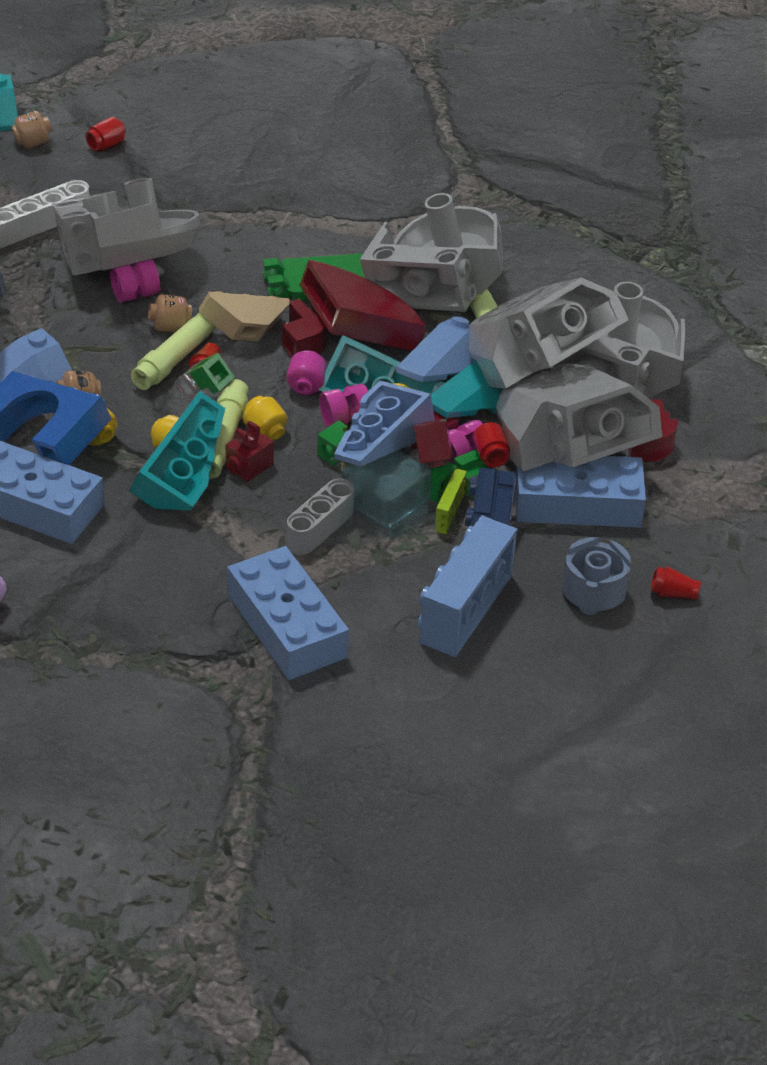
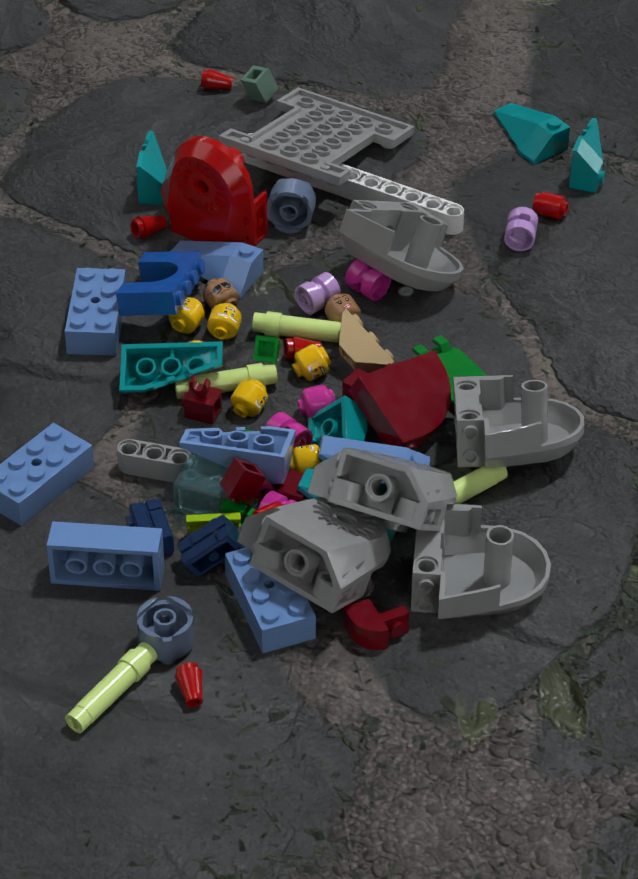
camera: 70 degrees right, 0 degrees up
medium nougat head [11,111,53,149] -> none
none -> yellowish green piece [65,642,157,733]
none -> dark blue brick [125,499,174,556]
none -> yellow head [207,303,242,340]
none -> yellow head [292,344,331,381]
none -> lavender wheel [295,272,341,315]
none -> lavender wheel [504,207,538,251]
none -> teal wedge [569,118,606,193]

